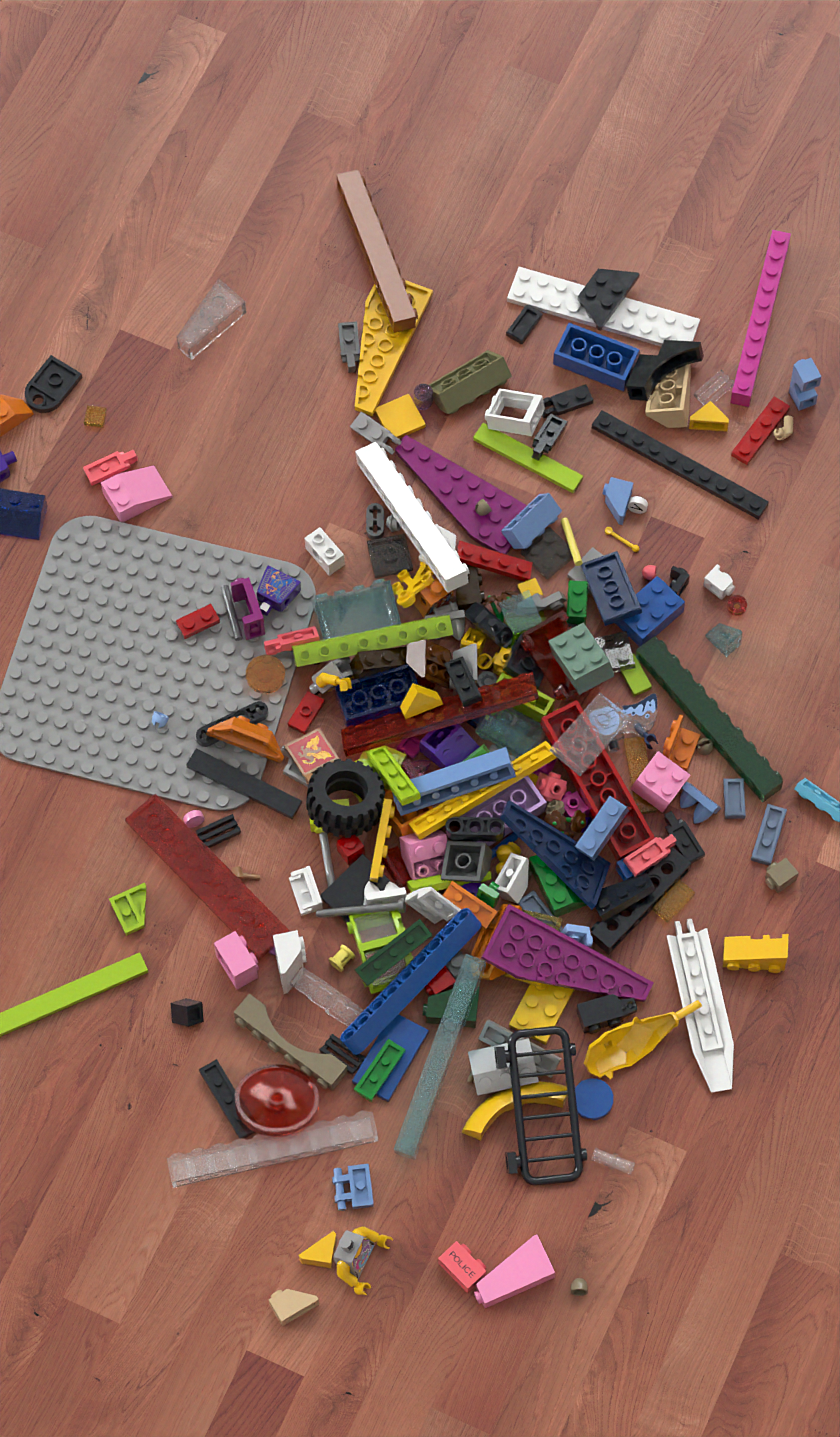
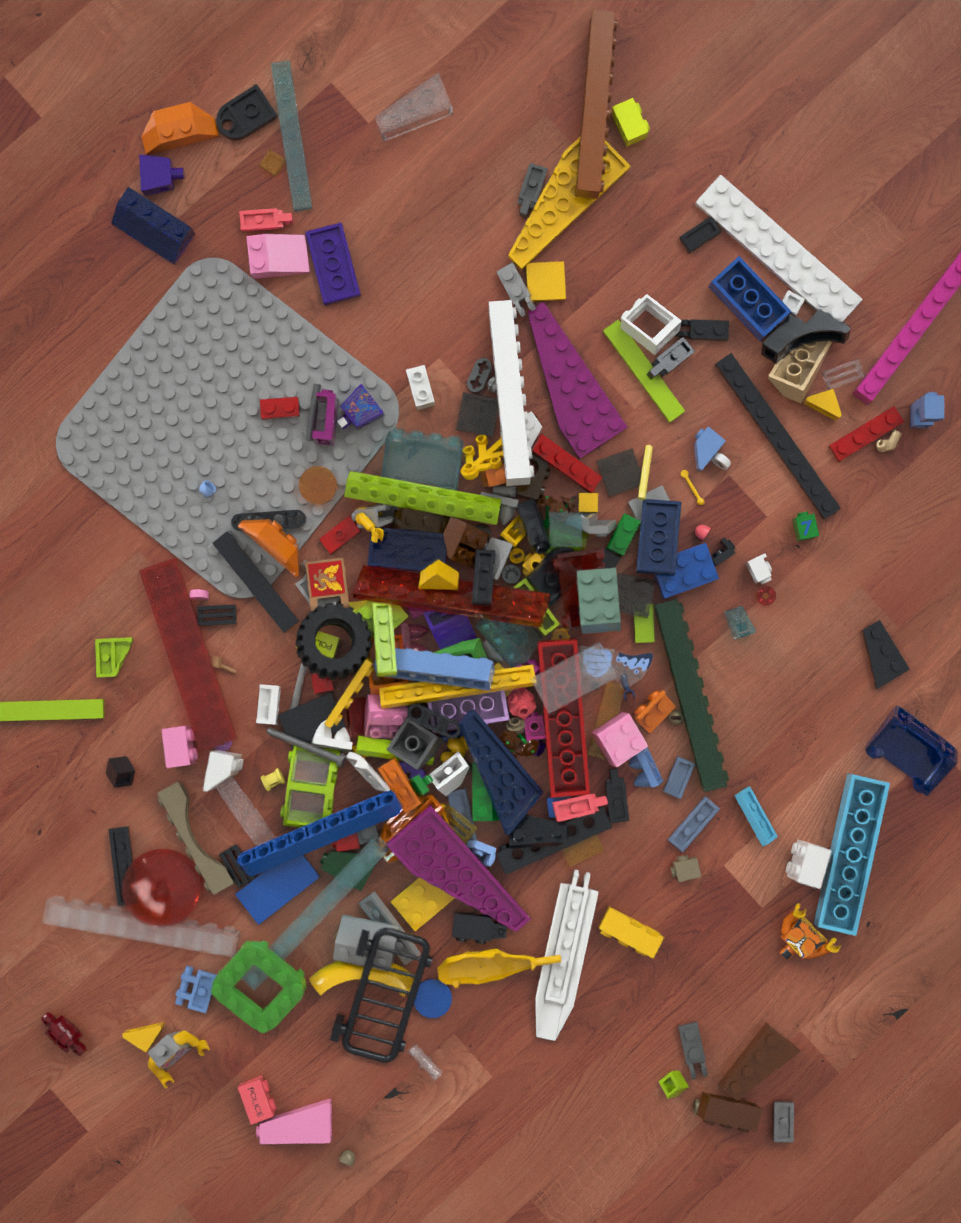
camera: 20 degrees right, 20 degrees up
coral hinge [264,626,320,655] -> none
tan slope [269,1289,319,1326] -> none
dark green plate [354,919,432,987] -> none
green plate [354,1039,406,1102] -> none
brick [414,384,433,410] -> none
olive slope [424,350,512,414] -> none
dark tan hinge [475,498,492,516] -> none
medium blue brick [501,493,562,549] -> none
medium blue brick [575,796,629,861] -> none
black wing [578,268,640,331] -> none
none -> dark red piece [41,1012,87,1056]
none -> bright green plate [211,940,307,1033]
none -> clear light blue tile [271,60,313,212]
none -> dark purple tile [305,222,361,306]
none -> neon yellow brick [611,98,650,147]
none -> white tile [782,290,805,316]
none -> green brick [792,511,819,542]

